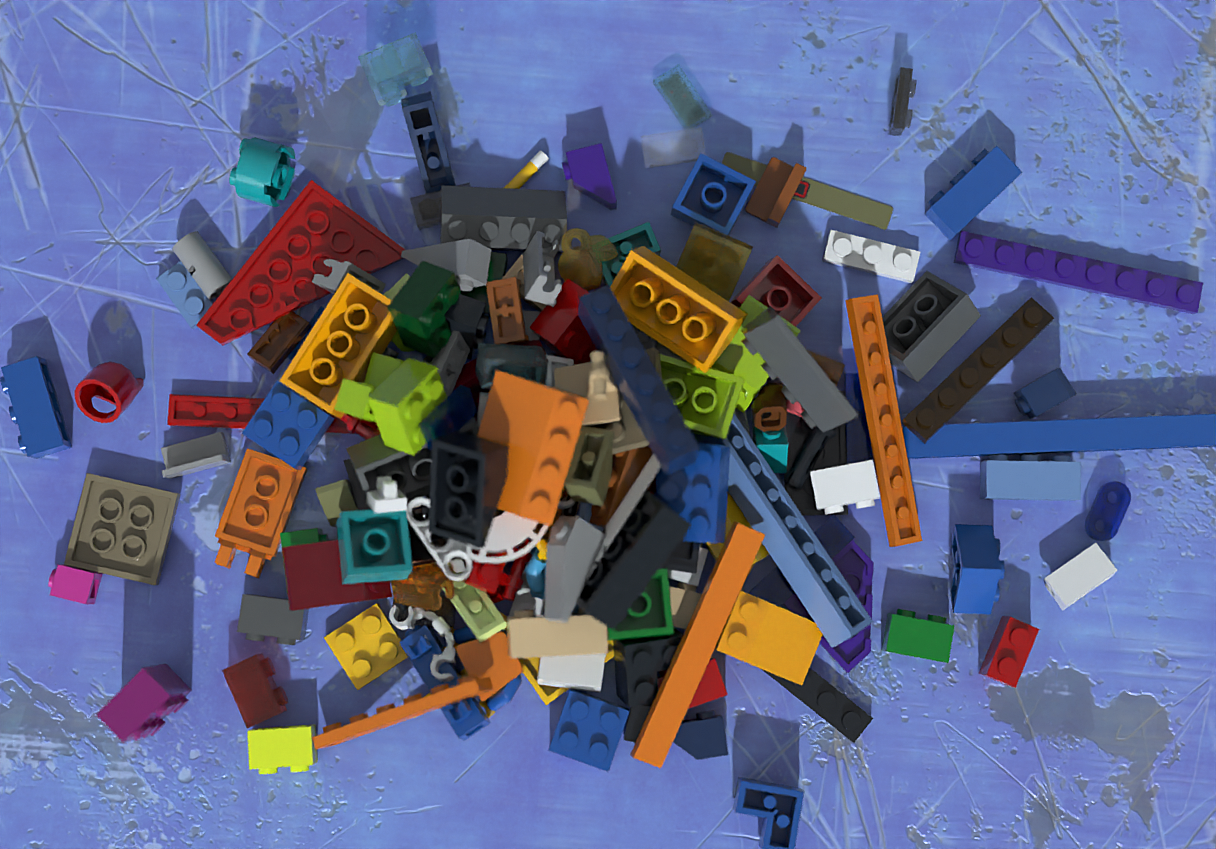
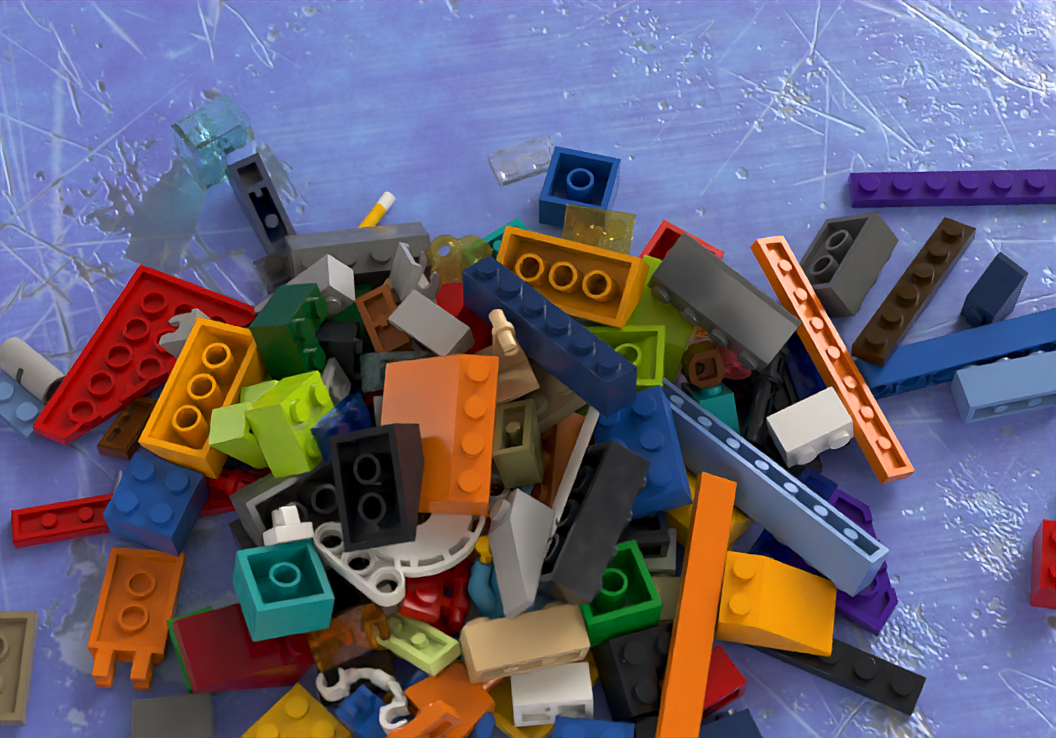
camera: 10 degrees left, 25 degrees down
light grey panel [161,432,231,479] -> none
teal brick [229,137,295,207] -> none
olive slope [315,479,358,527] -> none
dark purple slope [562,143,617,210] -> none
clear light blue tile [653,64,712,133] -> none
olive sticker [722,152,893,230] -> none
dark orange panel [745,157,807,228] -> none
white plate [822,230,920,283] -> none
green brick [881,609,955,663] -> none
clear smoke plate [888,67,917,136] -> none
blue brick [925,146,1022,240] -> none
blue brick [950,524,1005,614] -> none
none -> light grey hinge [388,289,475,357]

